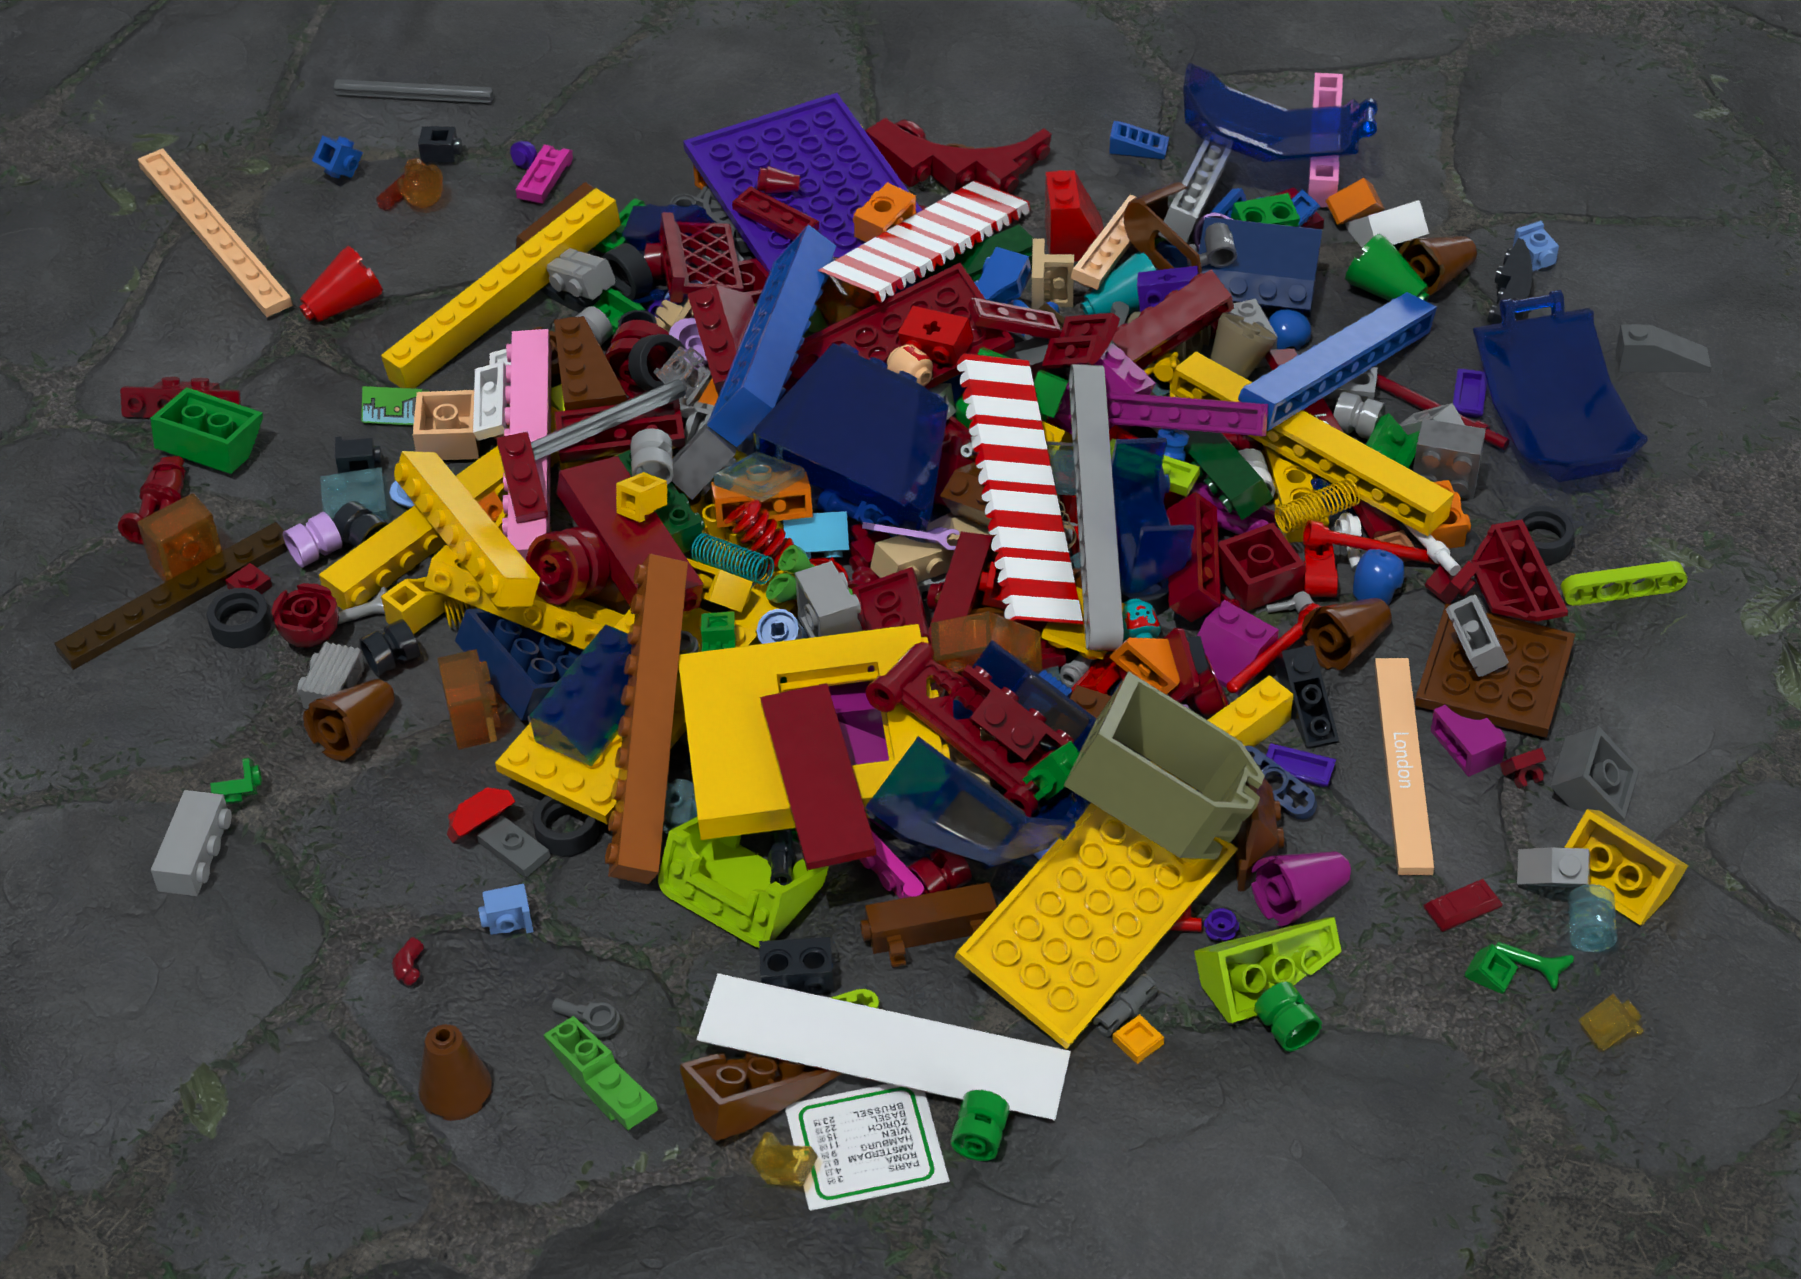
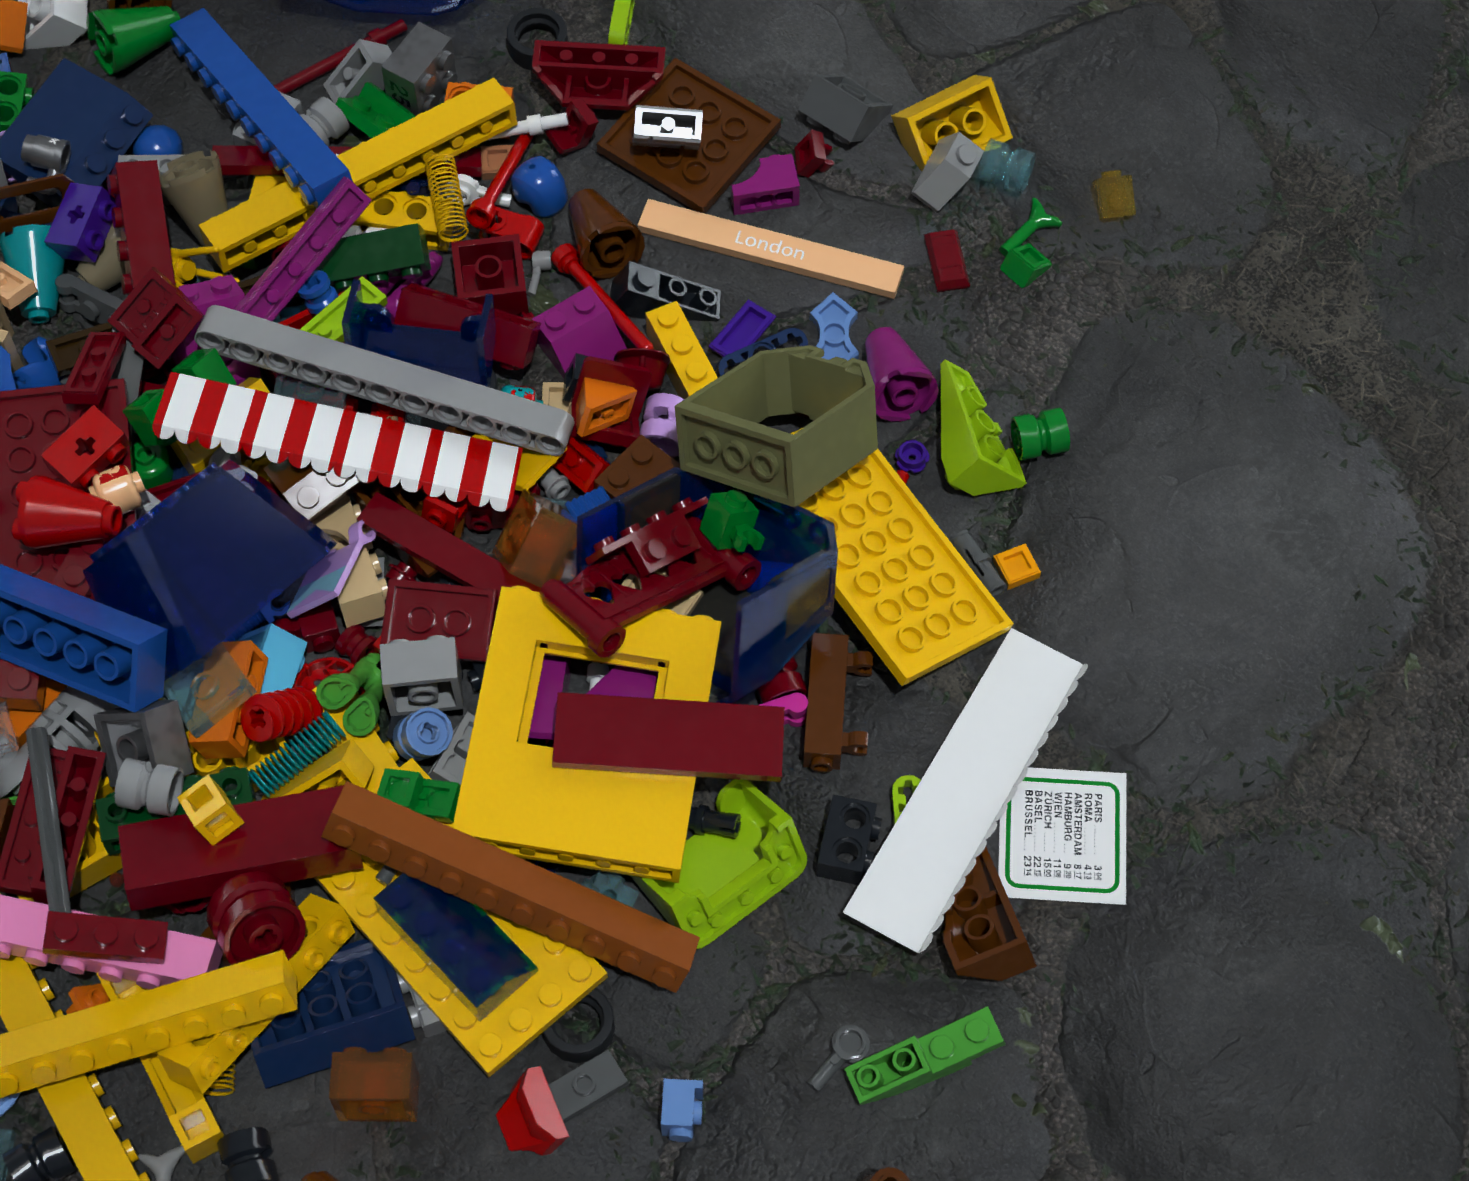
camera: 75 degrees left, 15 degrees up
clear yellow bracket [751,1132,818,1186] -> none
green wheel [951,1090,1010,1161] -> none
dark purple tile [1453,368,1488,418] -> none
none -> red cone [12,475,123,549]
none -> medium blue tile [809,292,859,361]

